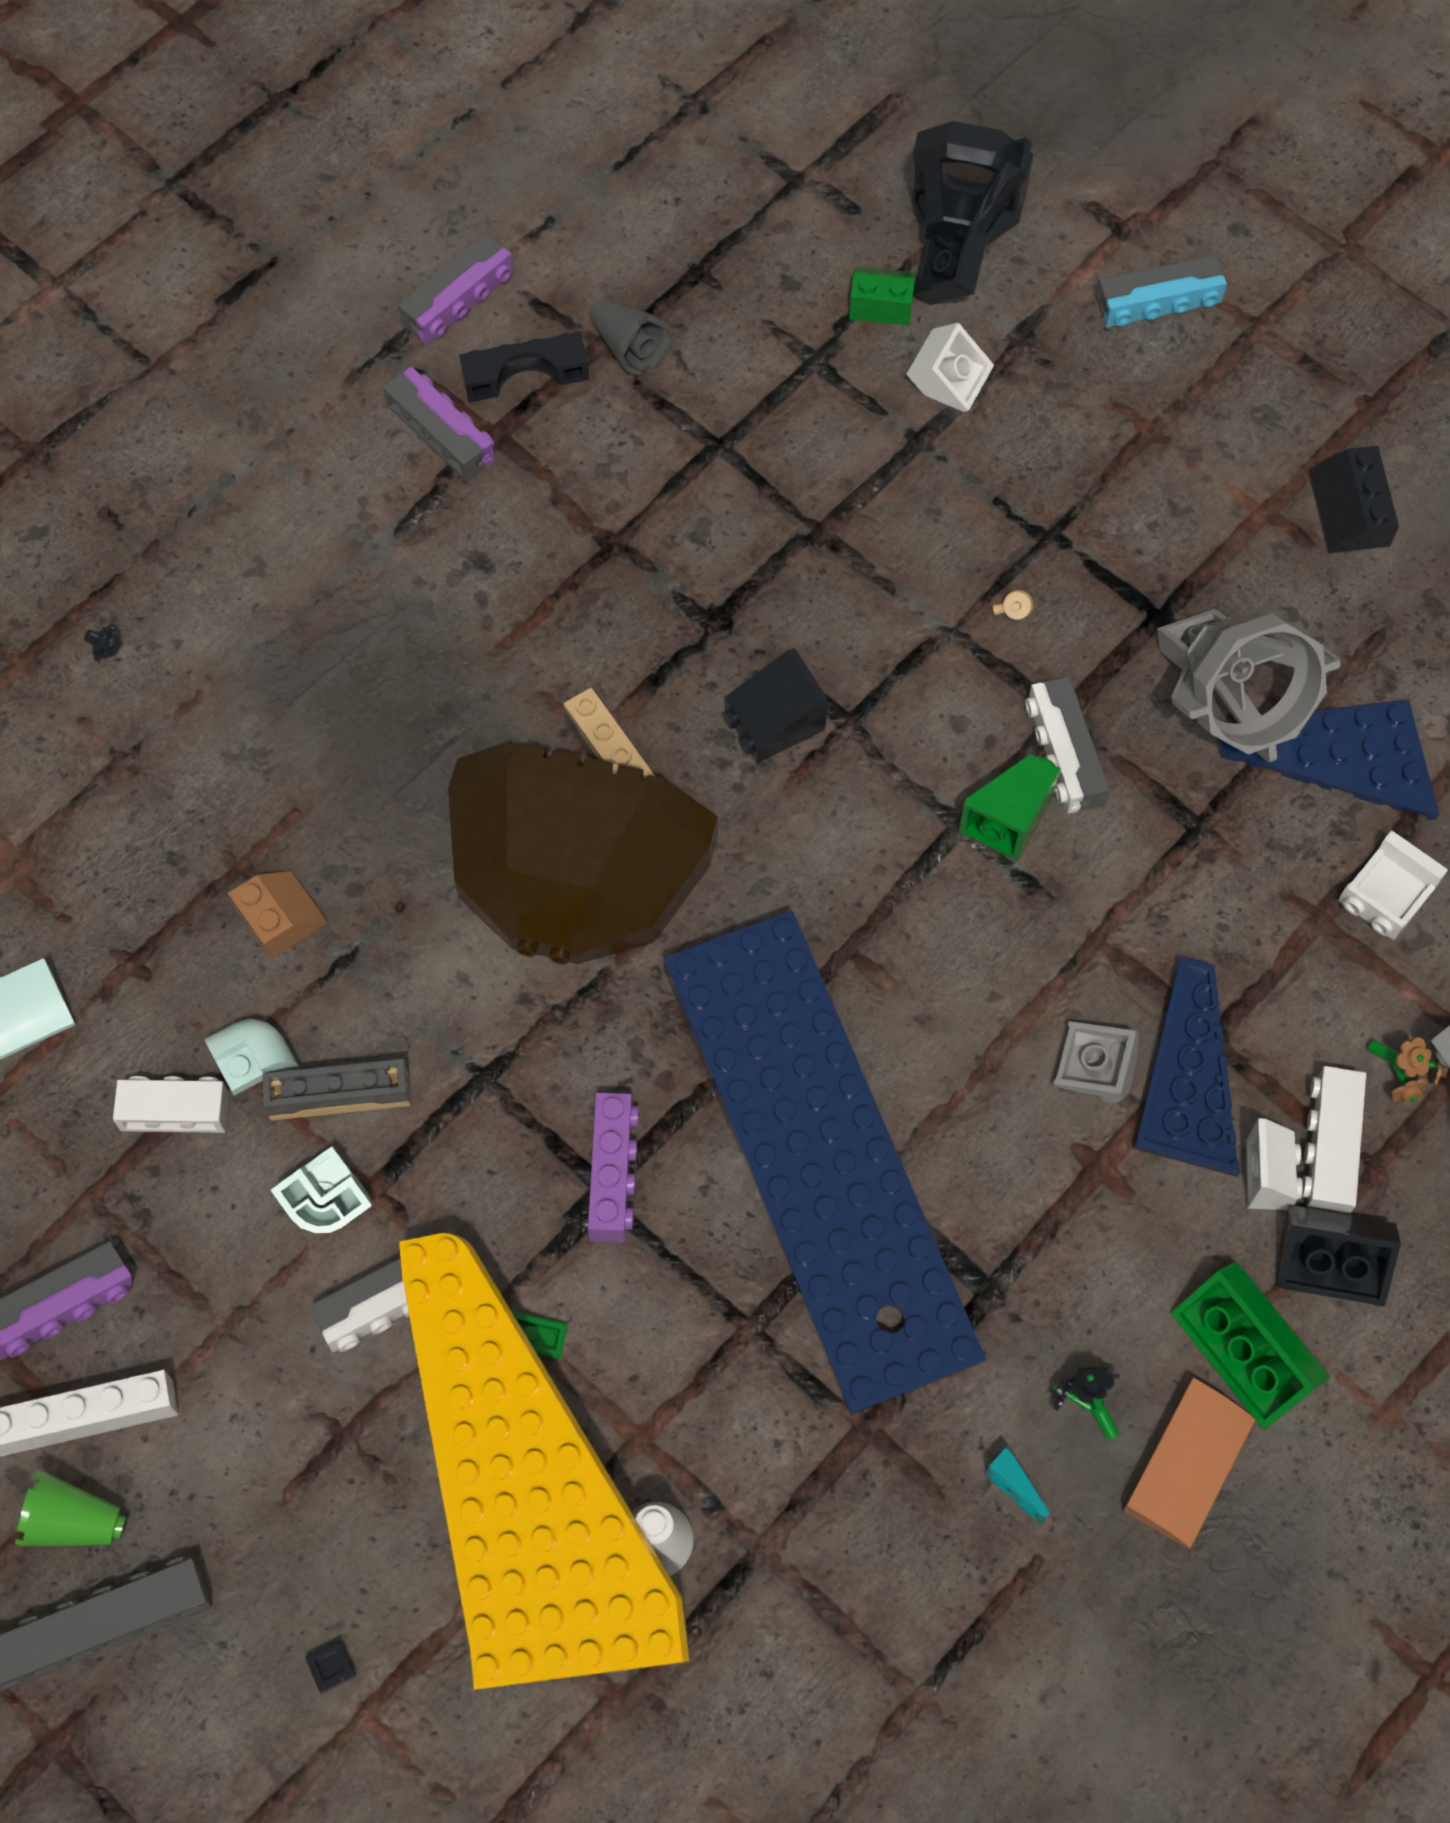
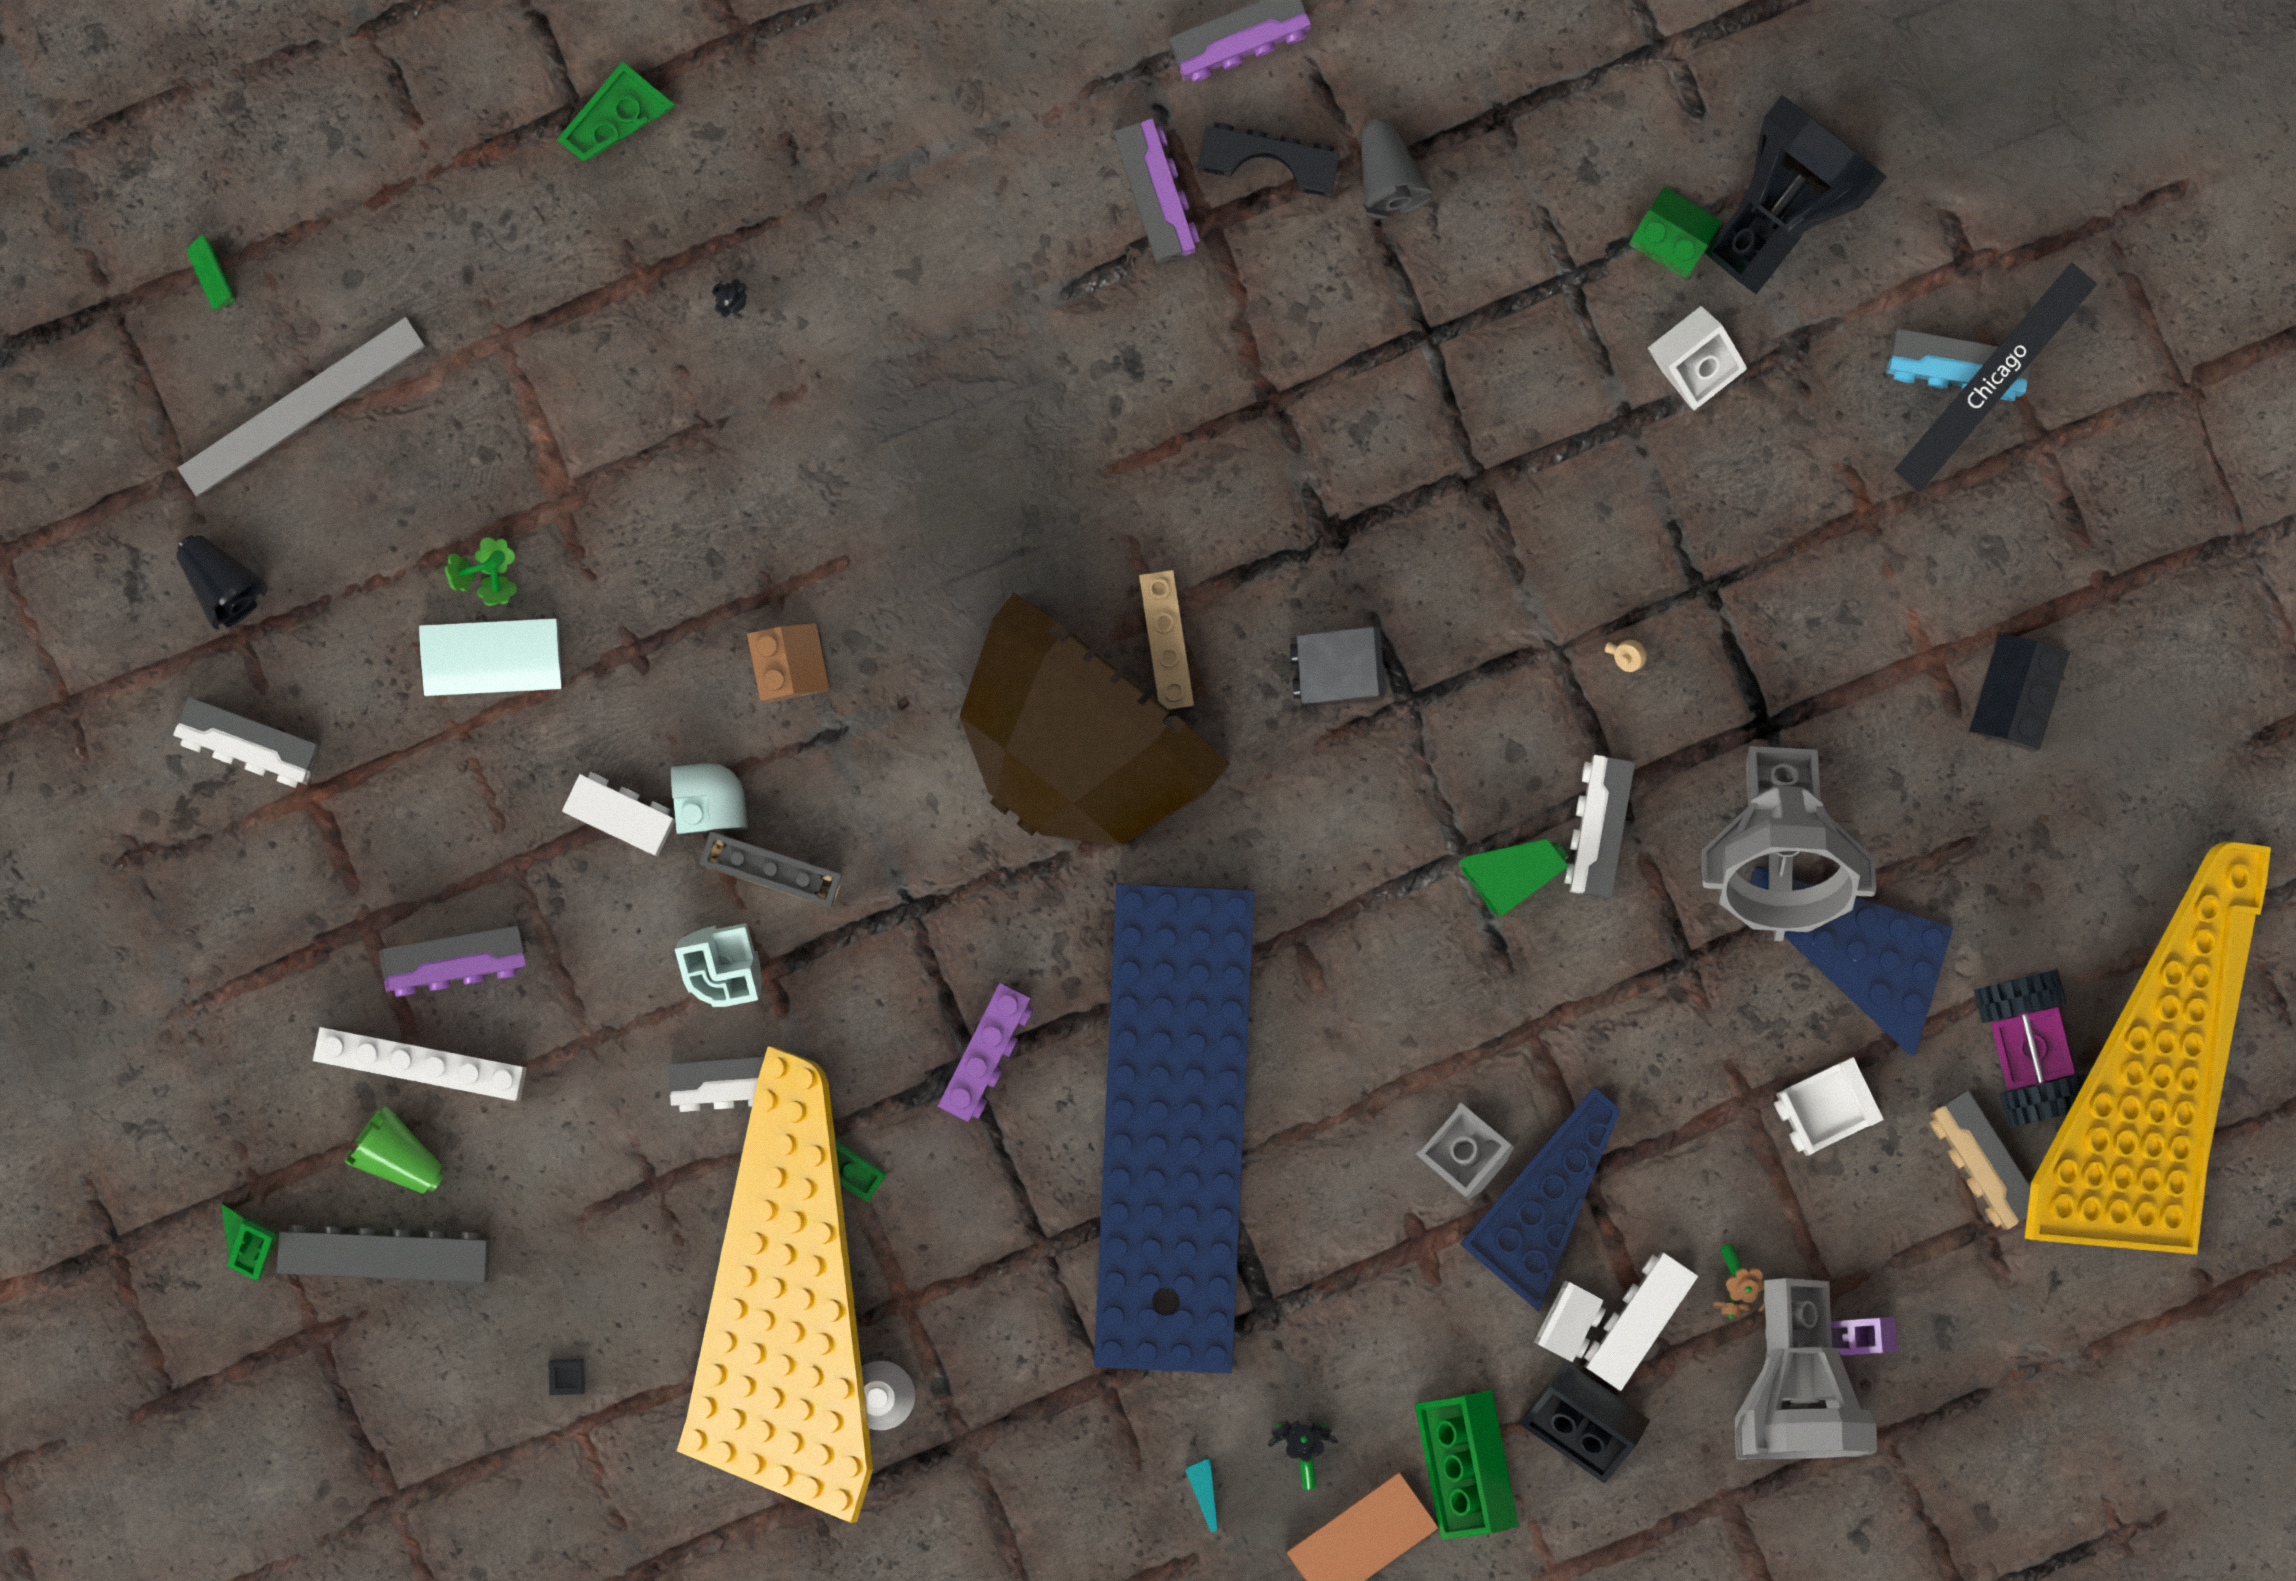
camera: 25 degrees right, 20 degrees up
none -> black tile [1893,262,2097,493]

